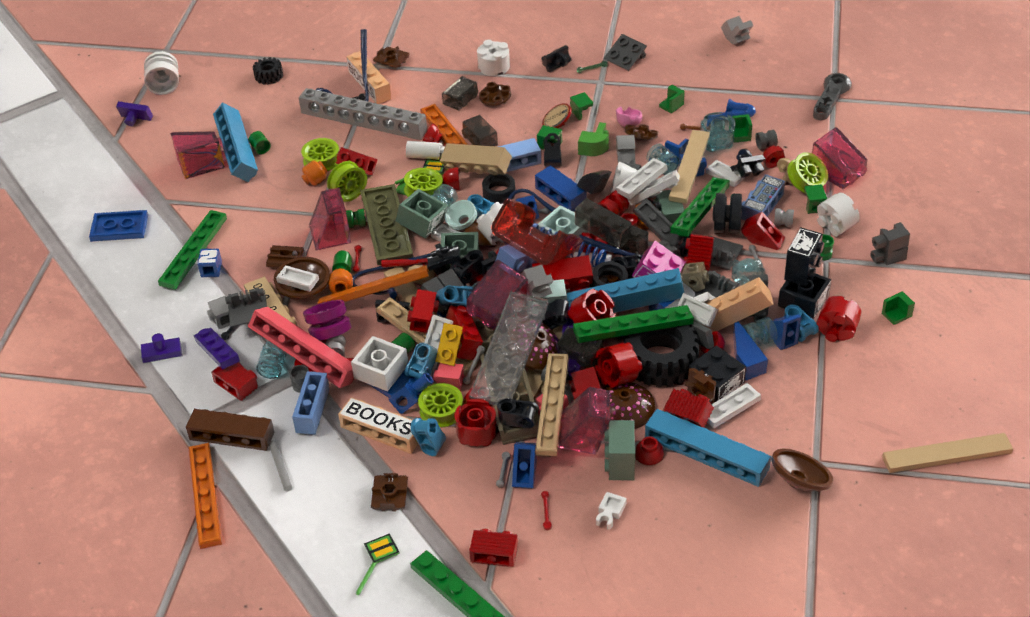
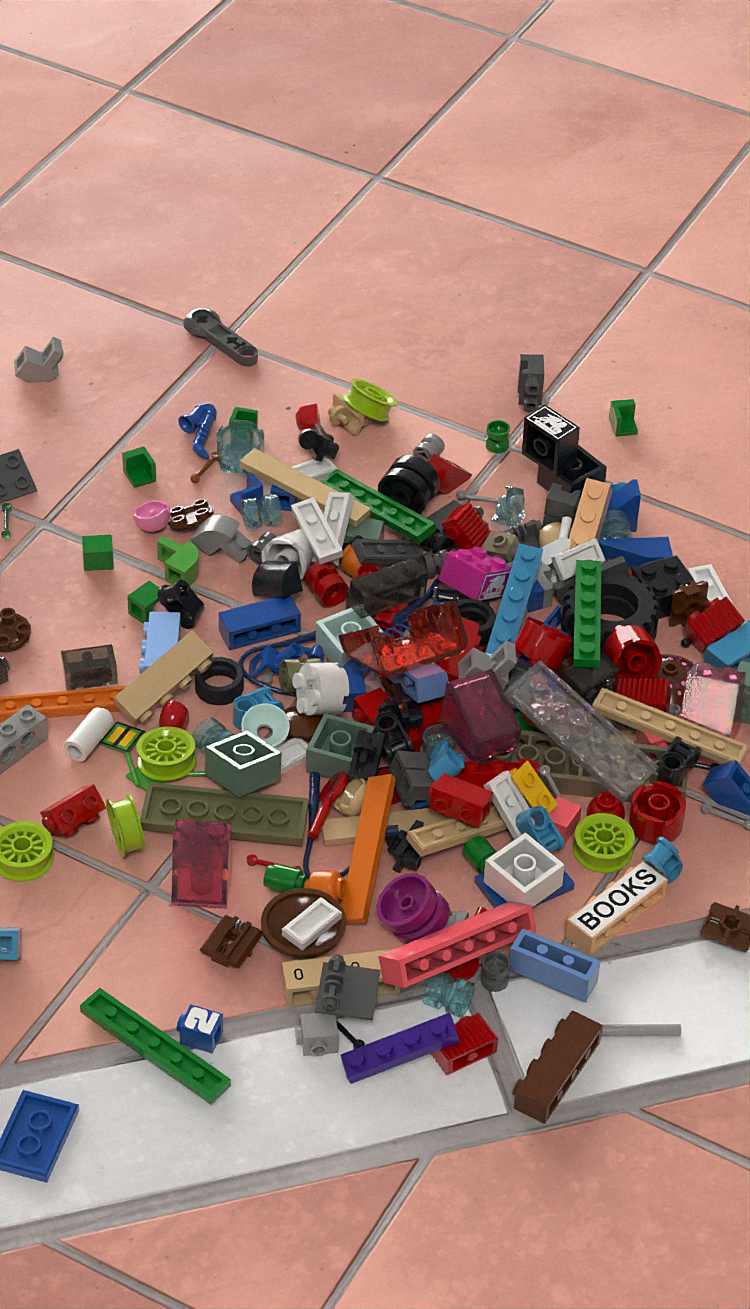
camera: 75 degrees left, 0 degrees up
dark purple tile [141,333,182,363] -> none
orange tile [189,443,222,549] -> none
orange head [301,160,328,186] -> none
blue bracket [389,373,434,414] -> none
red piece [422,123,443,143] -> none
piece [542,103,572,128] -> none
brick [741,174,785,221] -> none
dark grey wheel [755,130,778,150] -> none
green panel [804,184,827,214] -> none
clear pink slope [812,127,868,189] -> none
red brick [816,296,862,342] -> none
white brick [817,192,860,237] -> none

